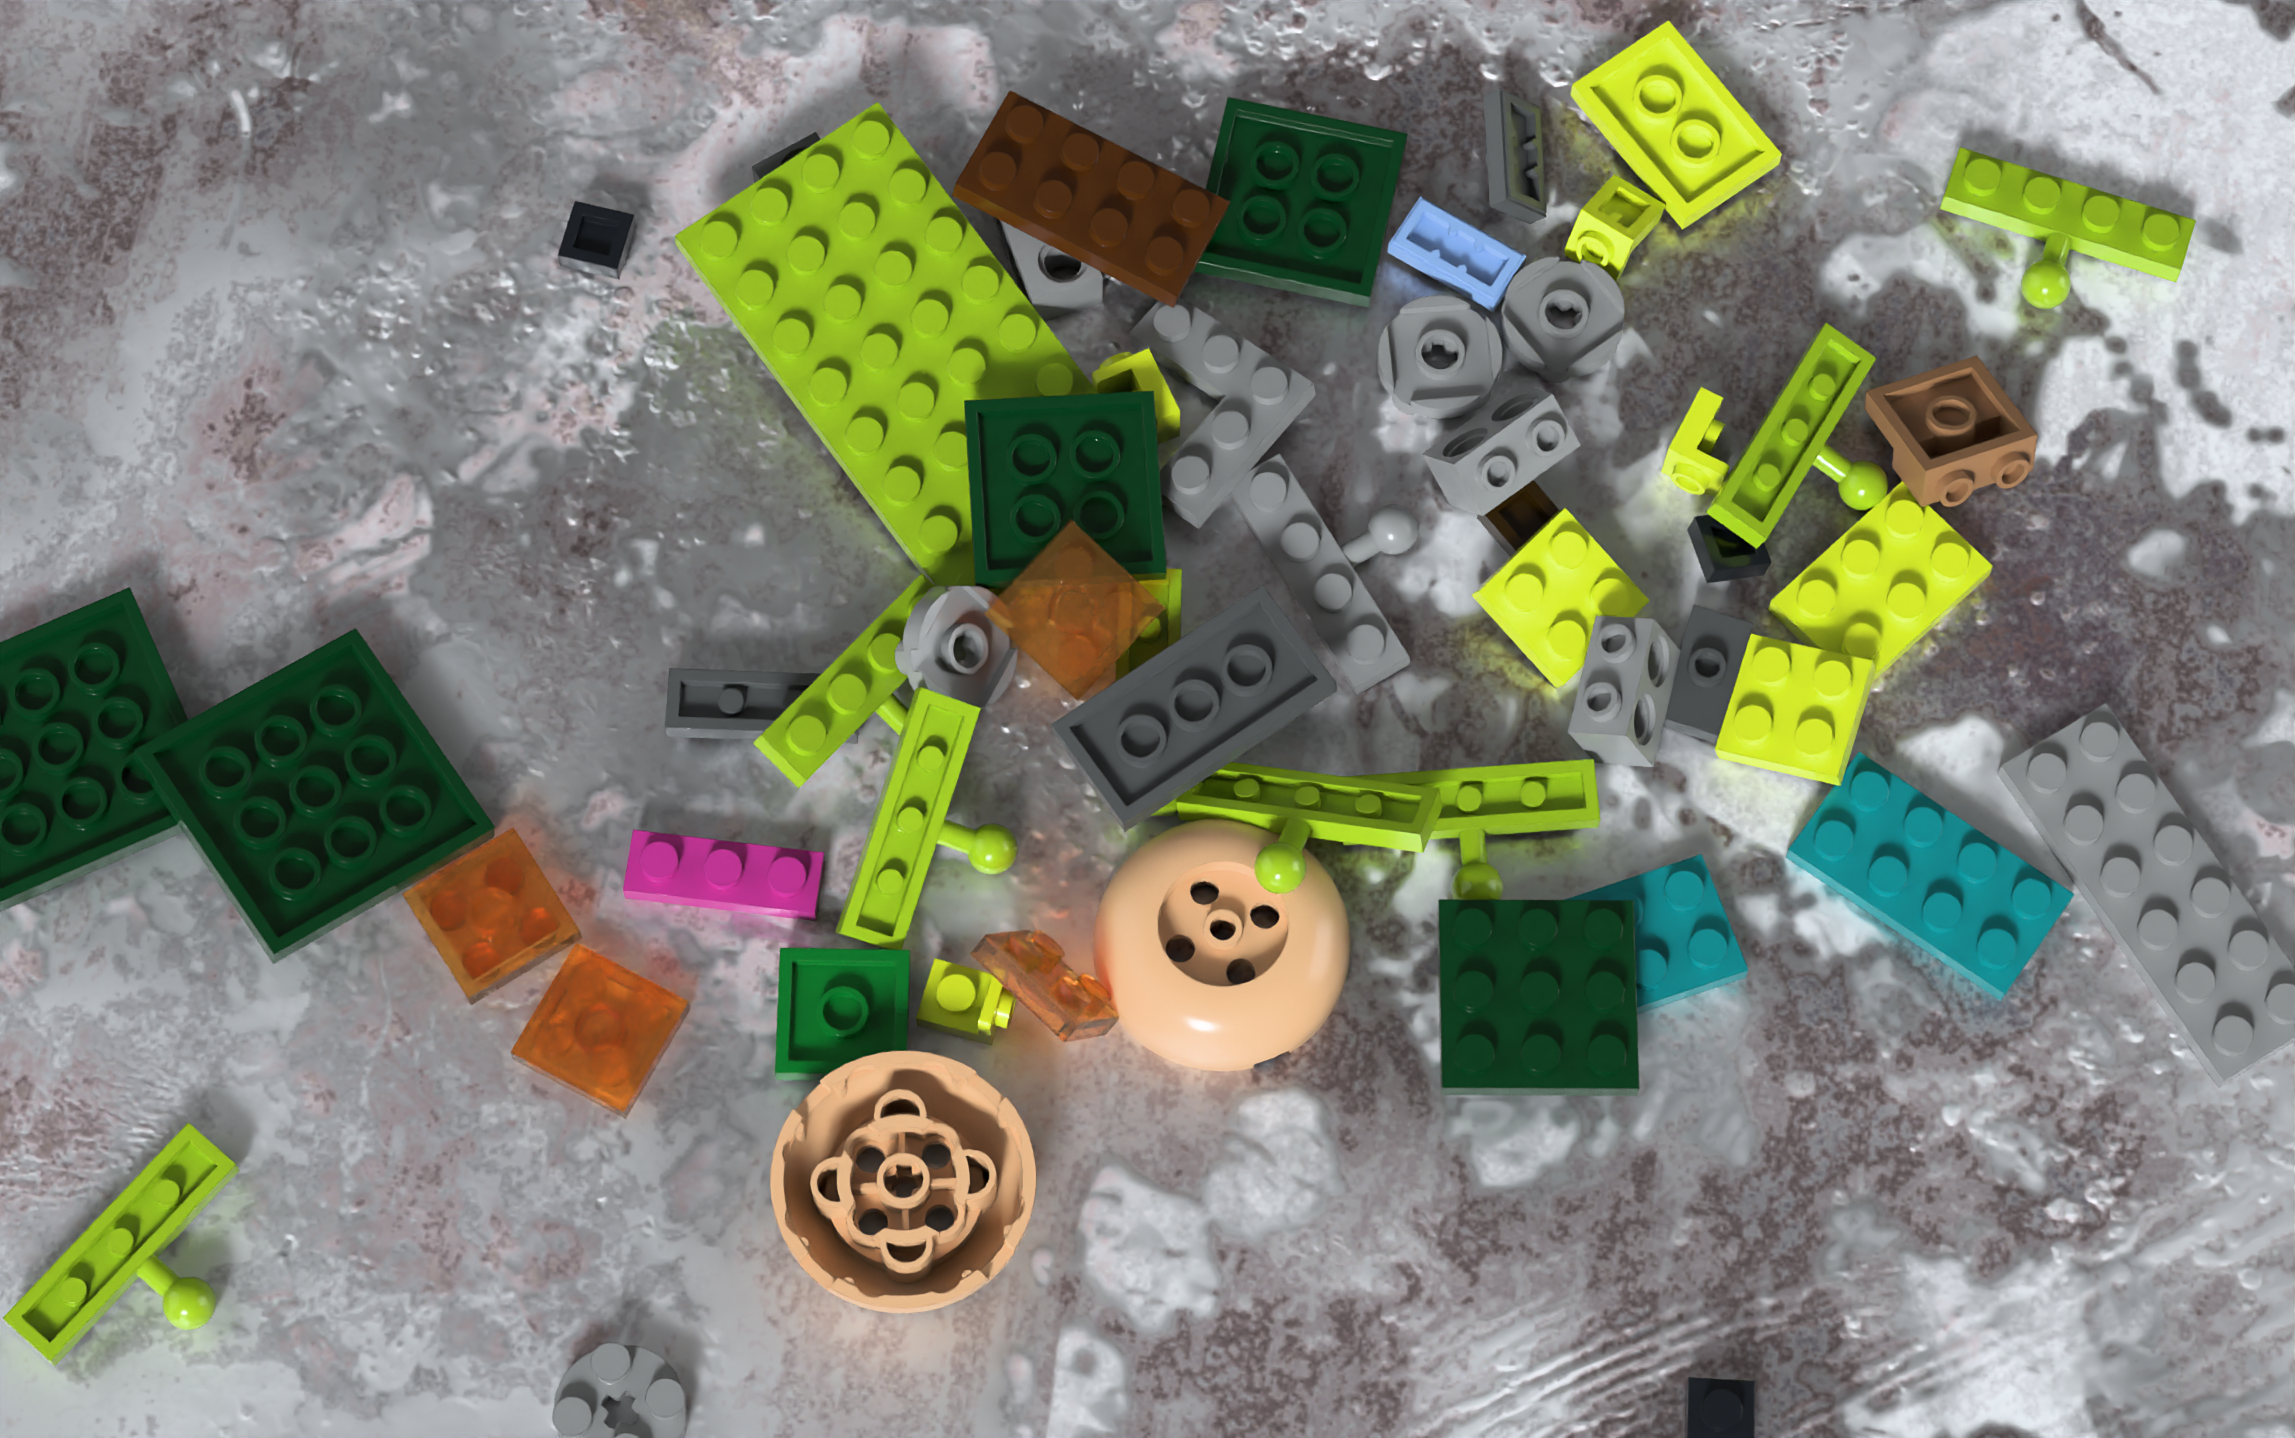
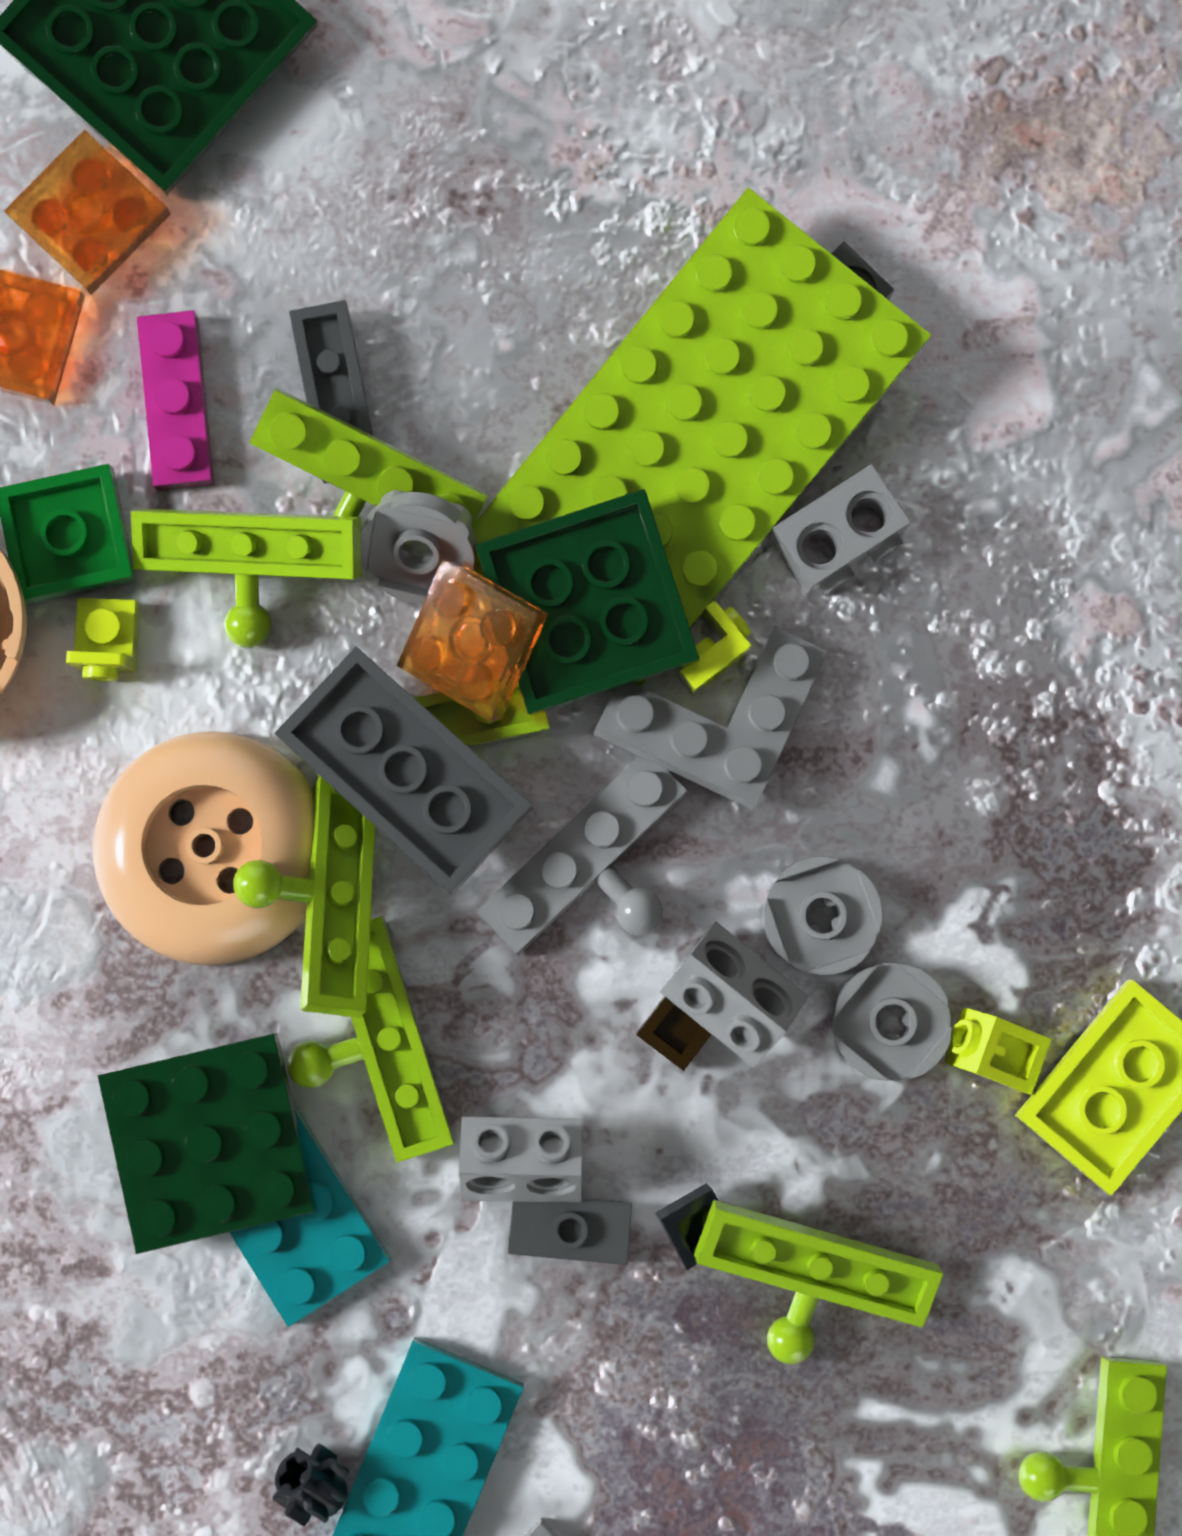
camera: 80 degrees right, 15 degrees up
black plate [558,201,636,279] -> none
reddish brown plate [952,90,1230,308] -> none
clear orange plate [970,930,1119,1042] -> none
dark green plate [1194,97,1408,308] -> none
light blue plate [1388,196,1526,312] -> none
neon yellow plate [1471,508,1650,688] -> none
dark grey plate [1483,88,1547,224] -> none
neon yellow bracket [1661,387,1730,497] -> none
neon yellow plate [1715,634,1876,786] -> none
neon yellow plate [1768,481,1993,683] -> none
medium nougat plate [1864,356,2038,507] -> none
none -> black gear [272,1443,350,1527]

